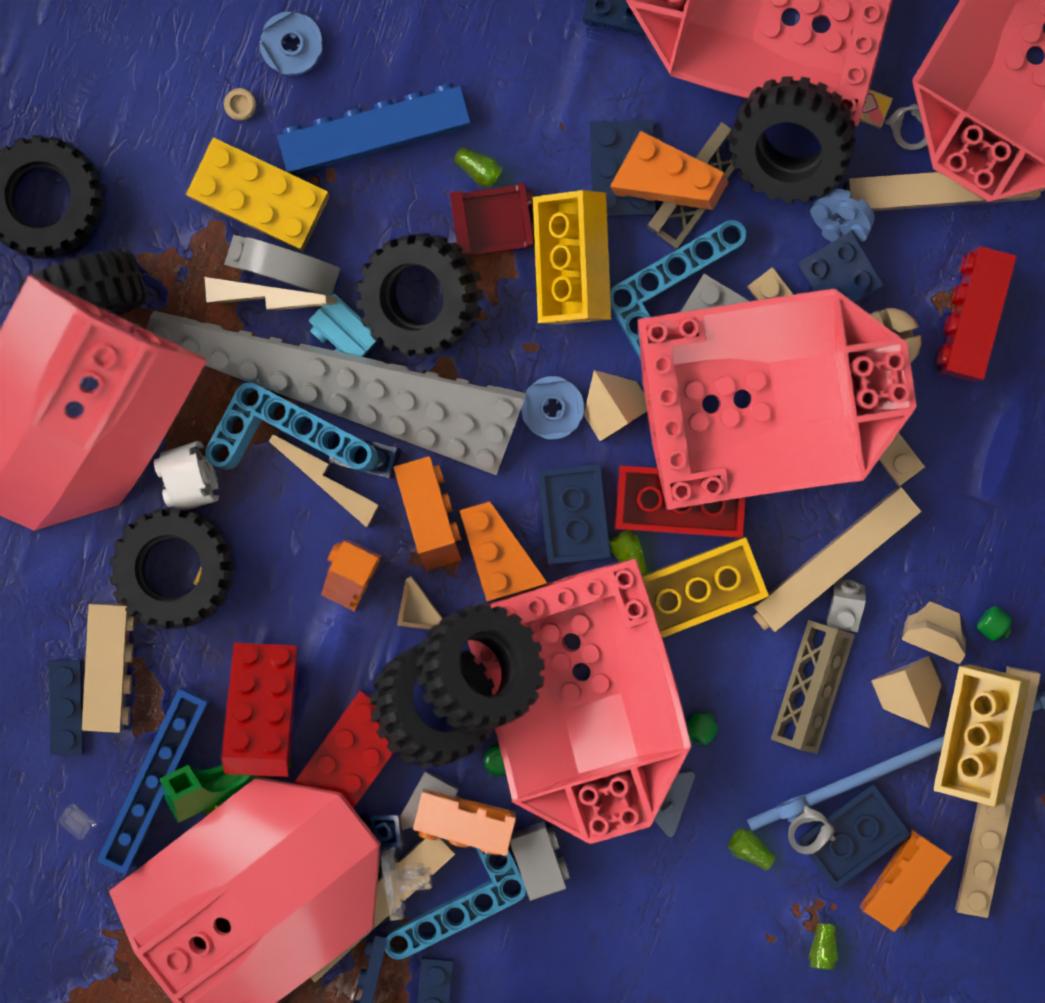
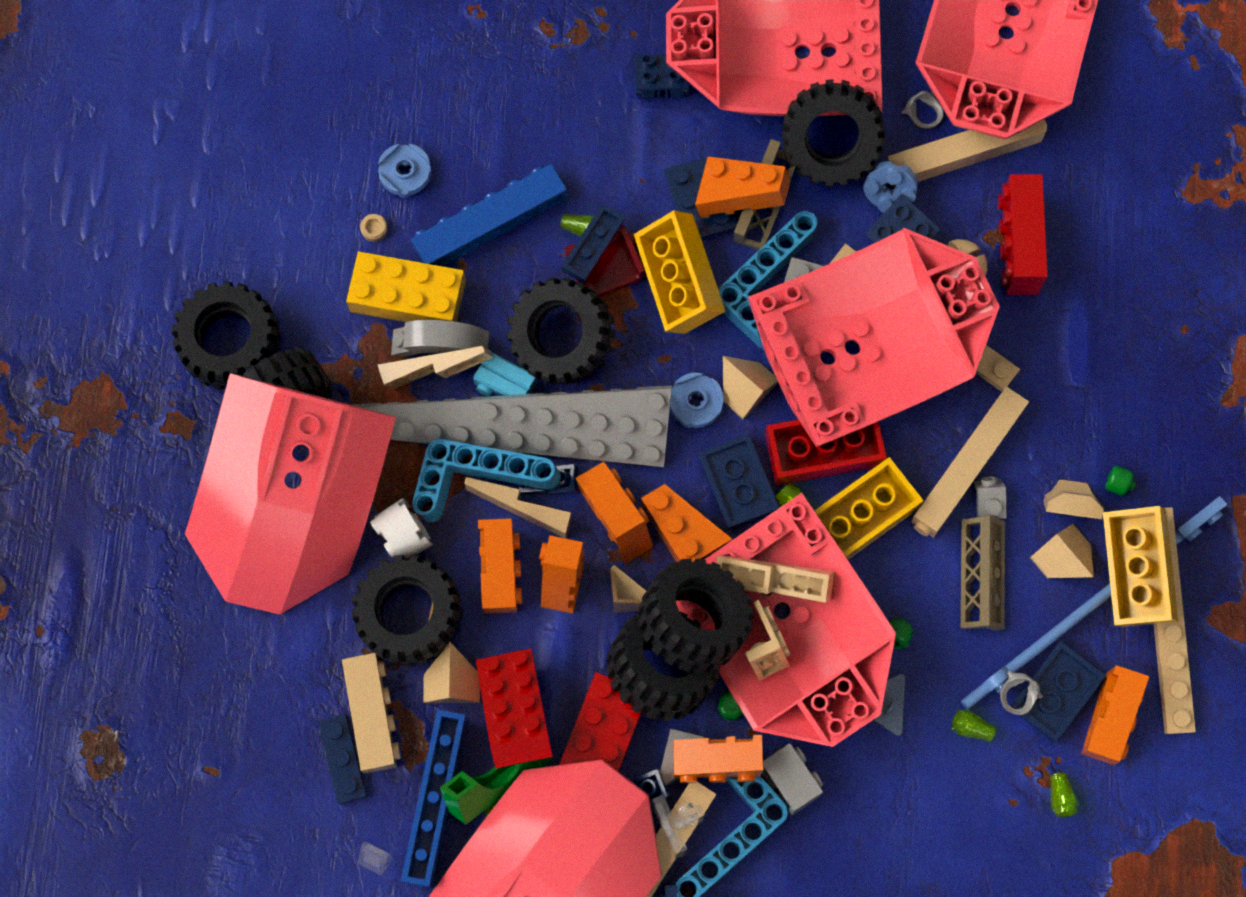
camera: 10 degrees left, 15 degrees down
tile [860,89,893,129] -> none
none -> tan slope [423,642,480,703]
none -> orange wedge [478,518,522,614]
none -> dark blue plate [561,203,626,284]
none -> tan slope [717,555,835,603]
none -> tan bracket [745,600,791,681]

